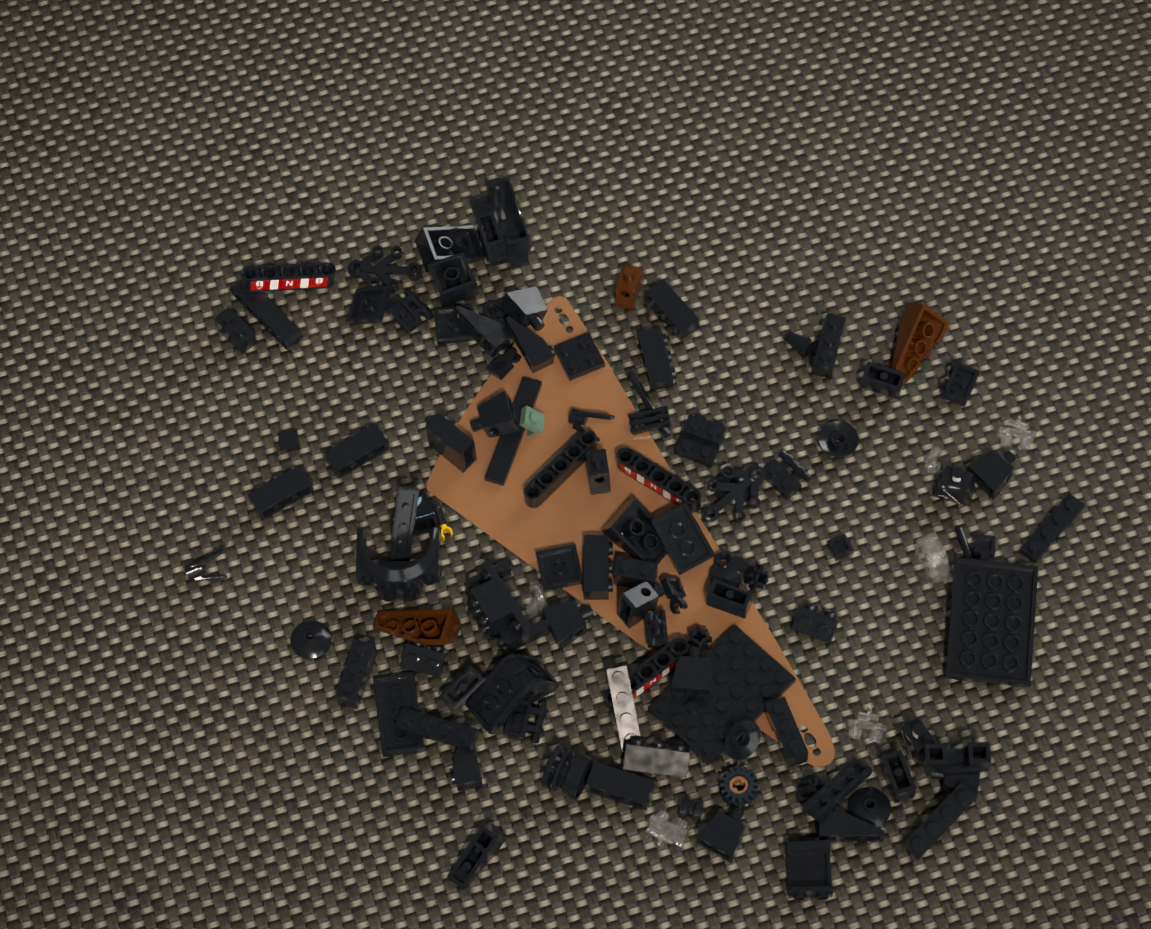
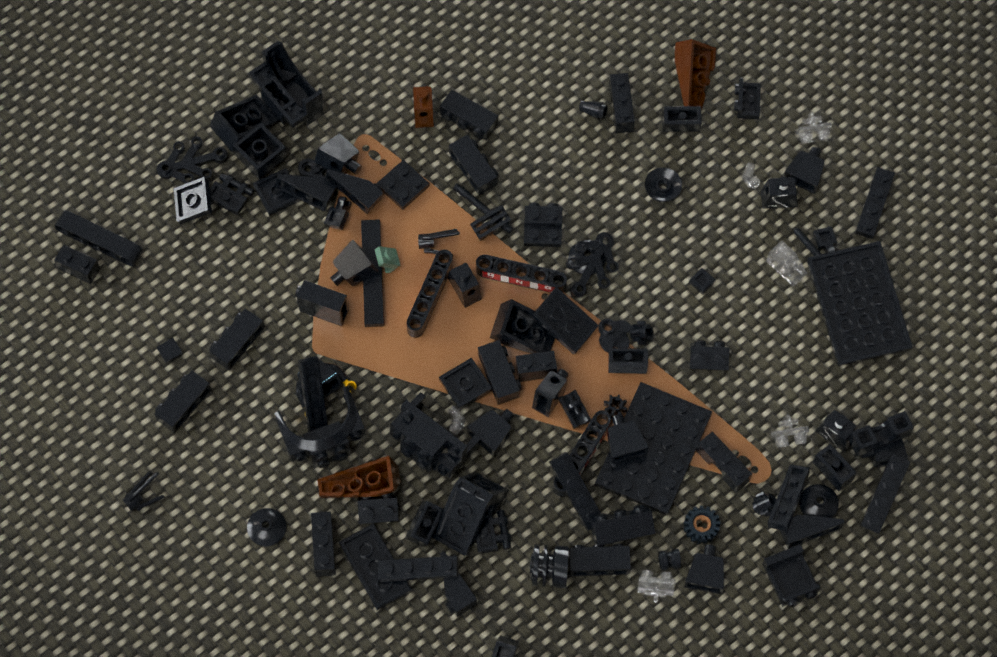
camera: 25 degrees left, 5 degrees up
black beam [240,263,336,292] -> none
black plate [660,577,688,614] -> none
black dish [724,719,761,760] -> none
black plate [762,450,812,500] -> none

